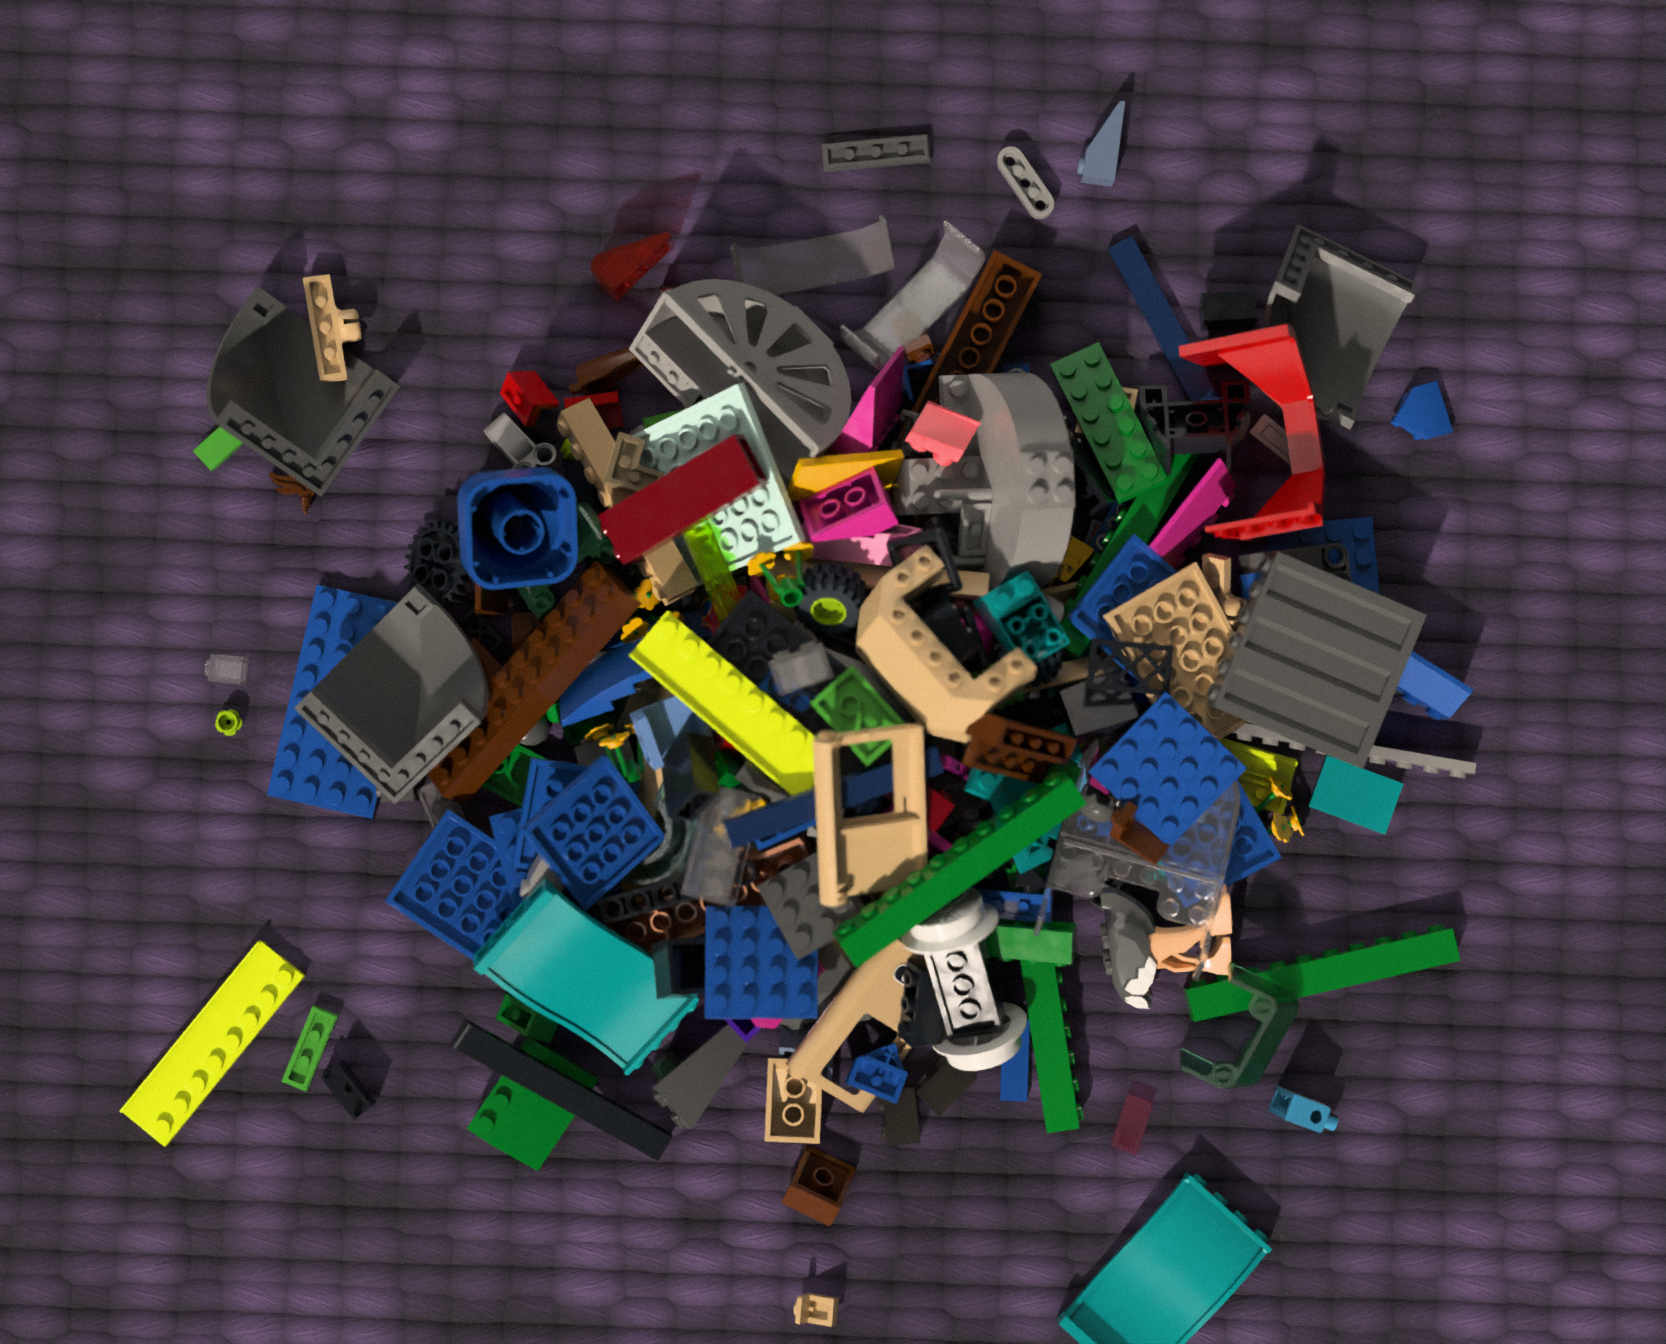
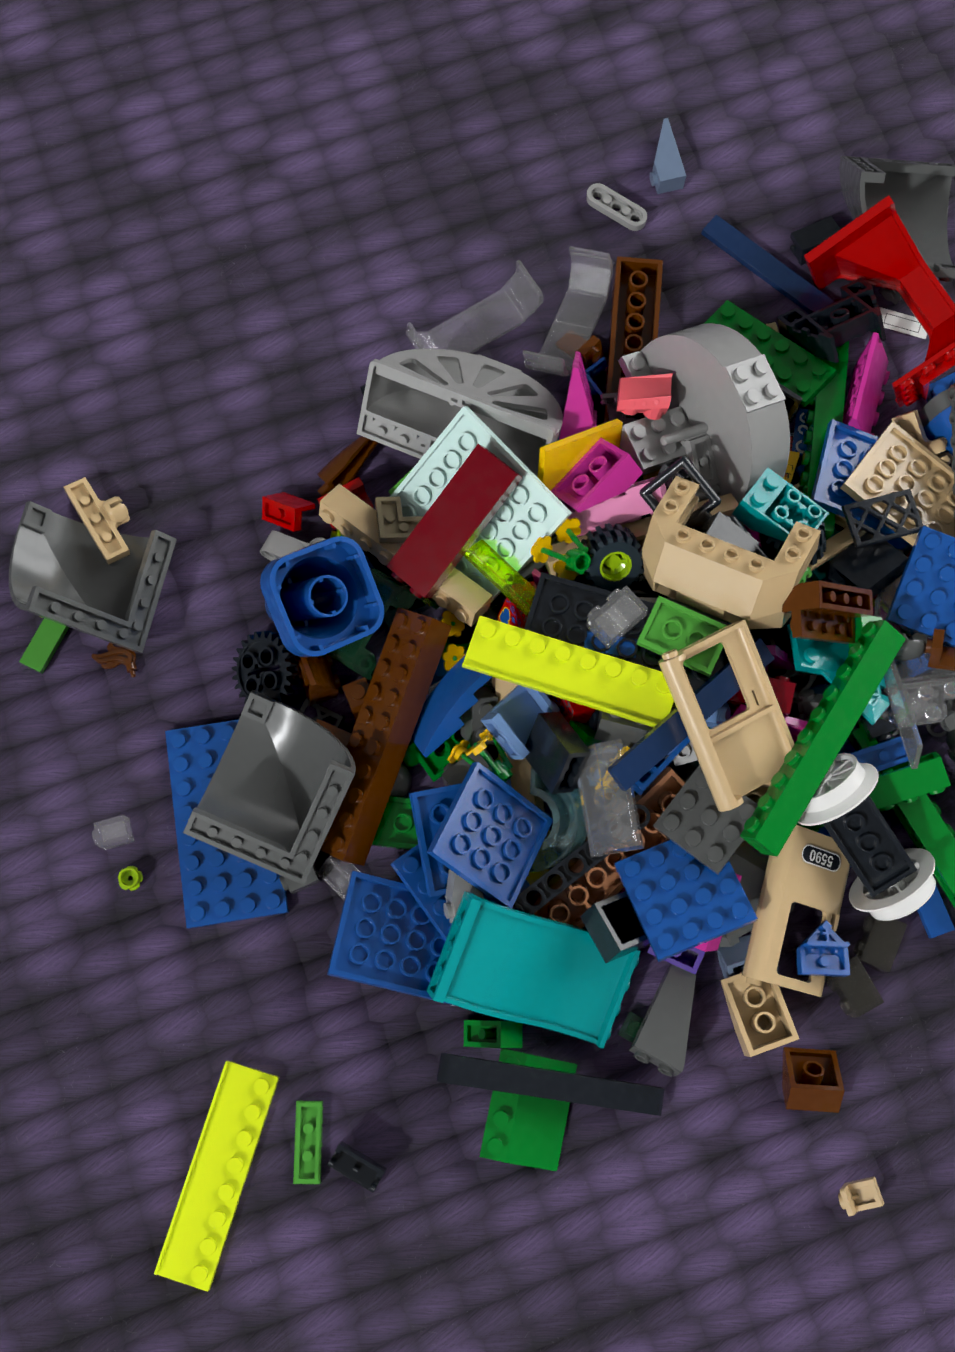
camera: 20 degrees left, 10 degrees down
clear red slope [589,232,674,302] -> none
dark grey tile [822,134,930,172] -> none
black slope [898,959,943,1047] -> none

